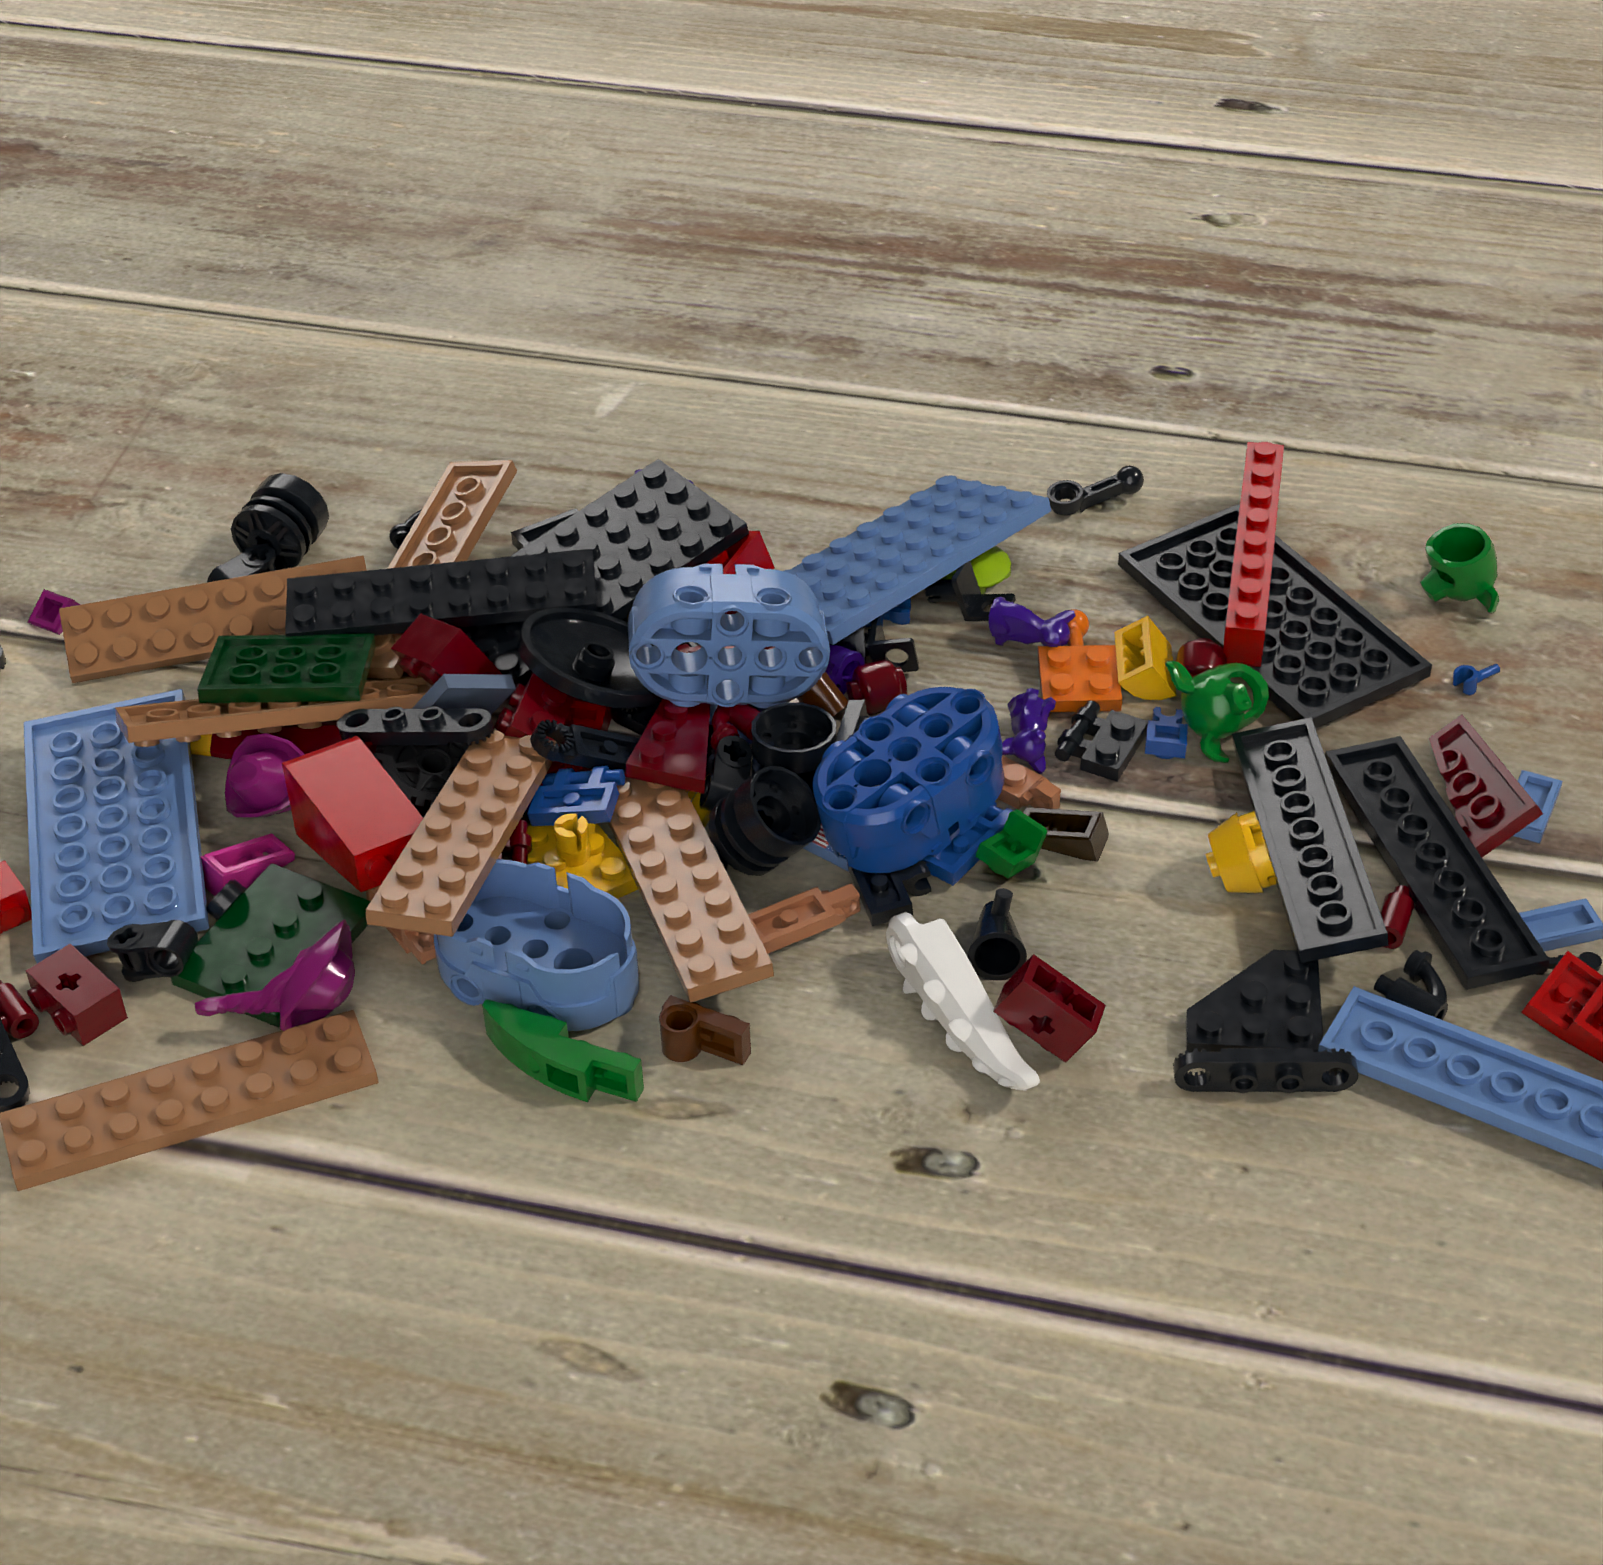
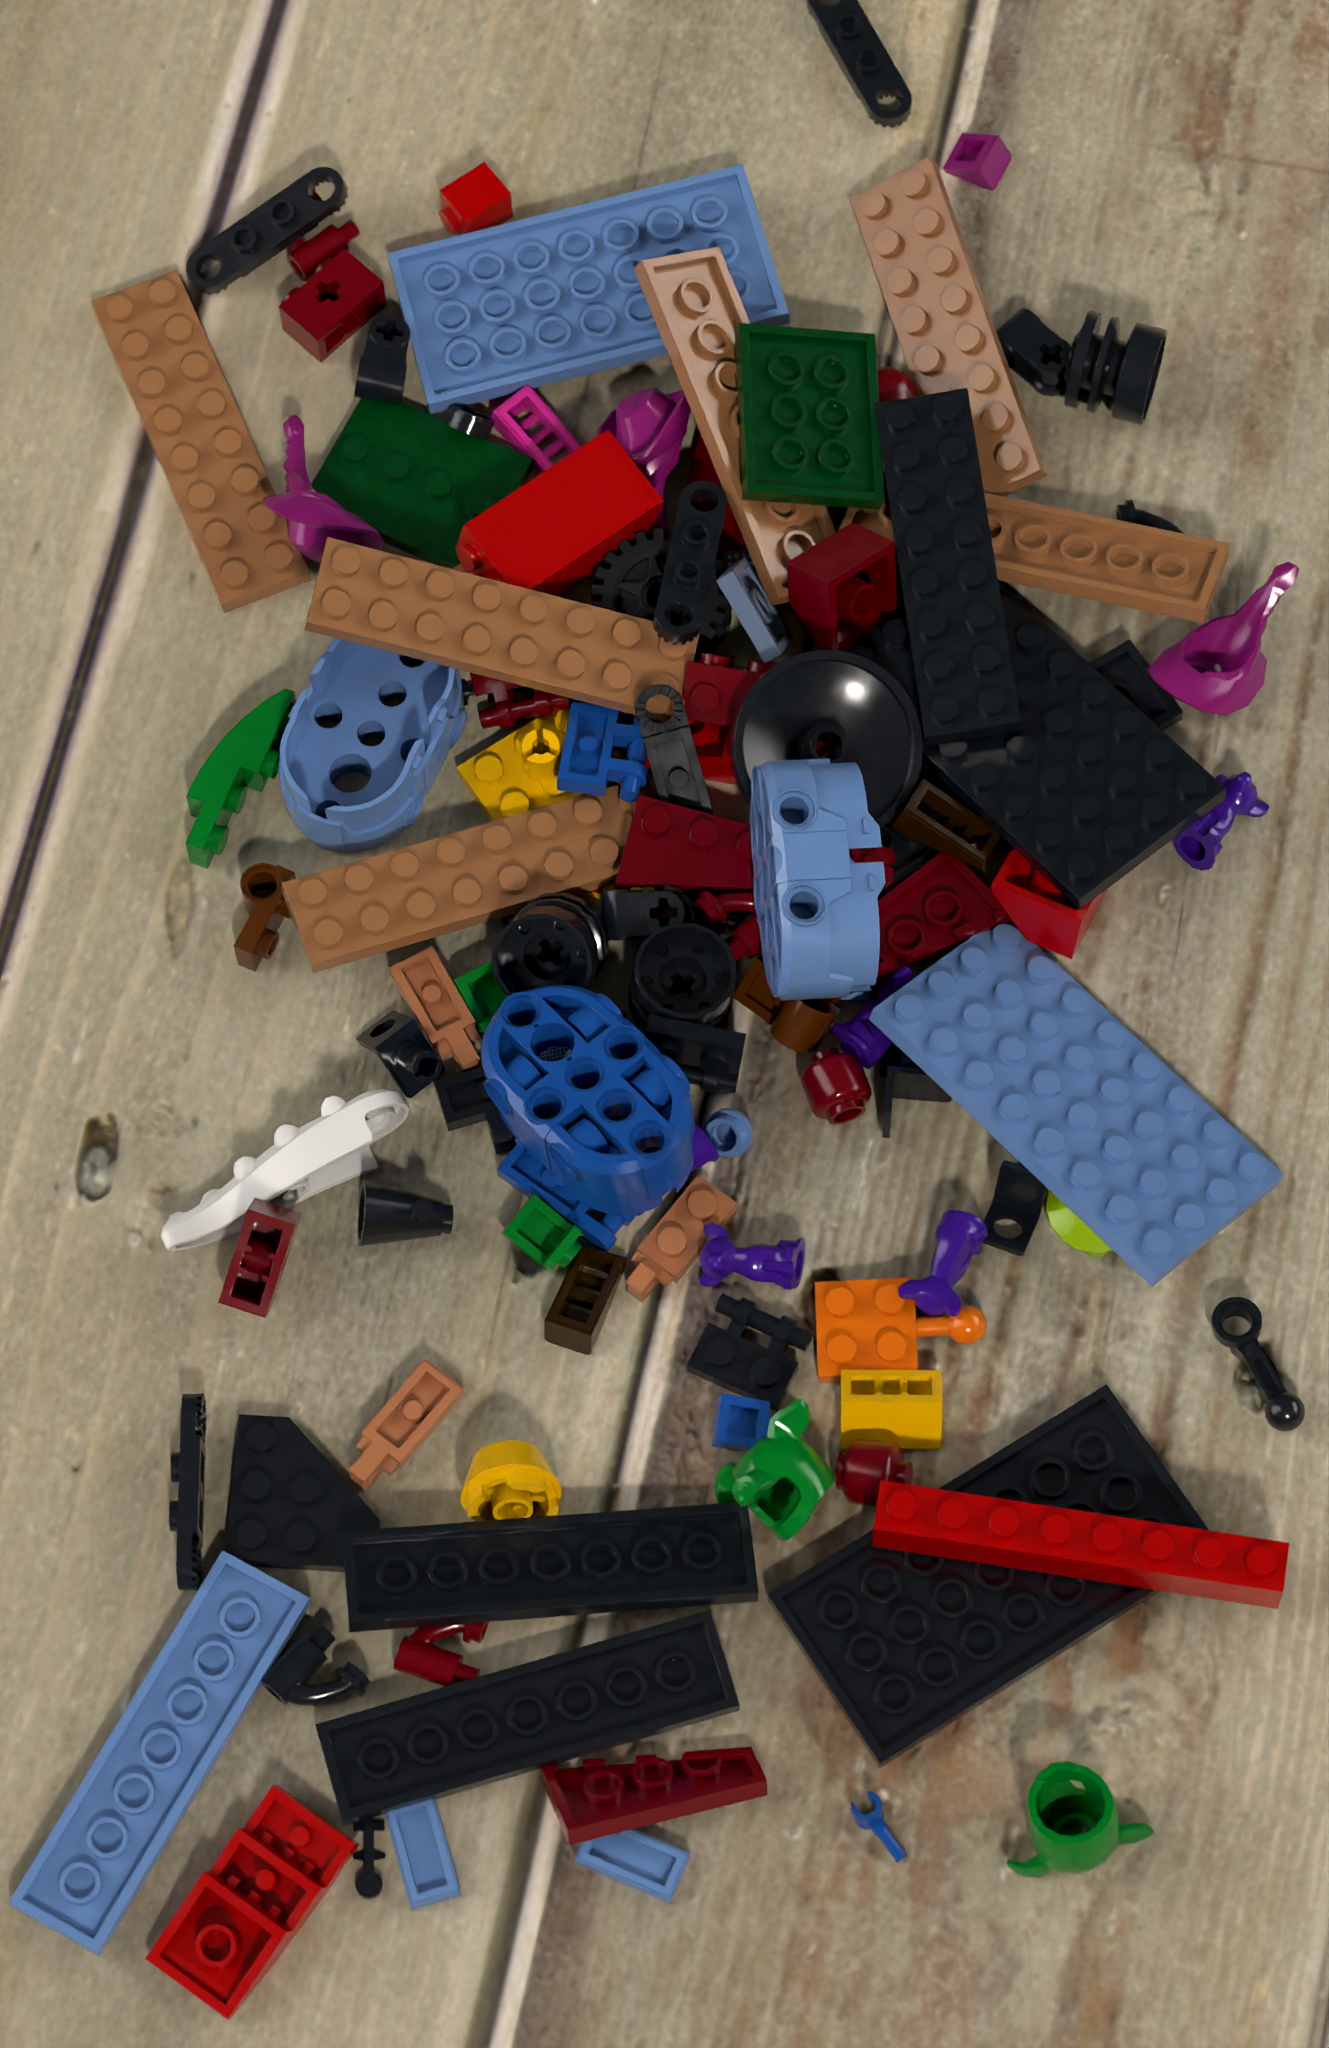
camera: 90 degrees right, 25 degrees up
none -> nougat hinge [349,1359,465,1491]
none -> black bracket [356,1011,445,1098]
none -> green bracket [452,959,507,1033]
none -> magenta hat [1146,562,1299,716]

